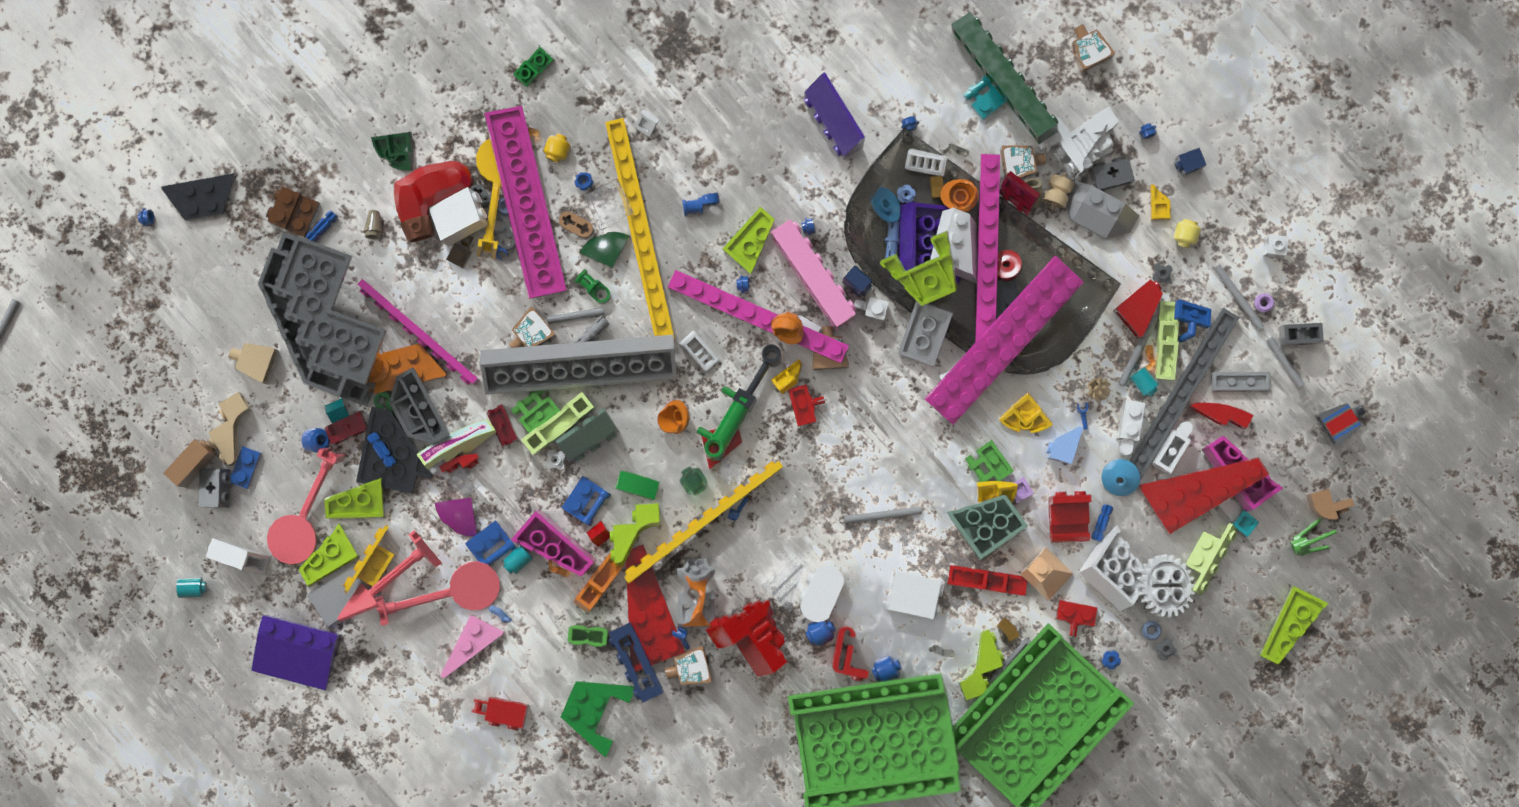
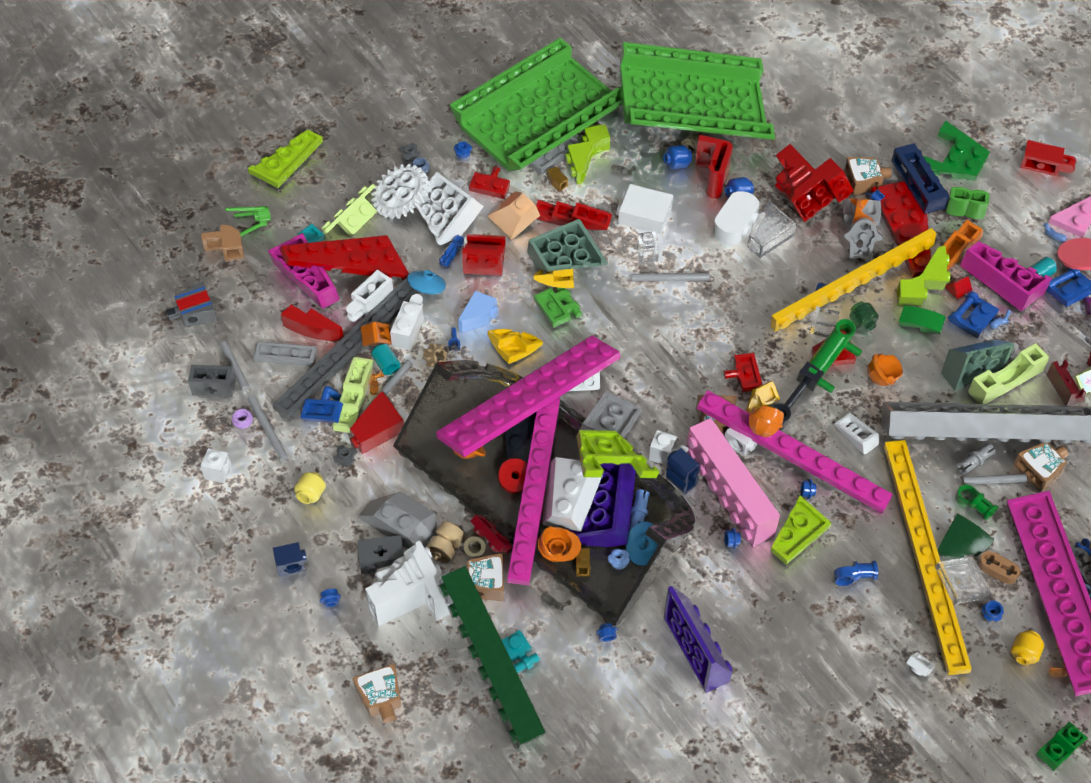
camera: 175 degrees left, 30 degrees down
bright green plate [511,390,560,433] -> none
white slope [905,149,948,176] -> none
lavender plate [1014,477,1034,503] -> none
yellow tile [1150,184,1171,220] -> none
none -> orange slope [361,322,392,347]
none -> medium blue piece [989,309,1011,329]

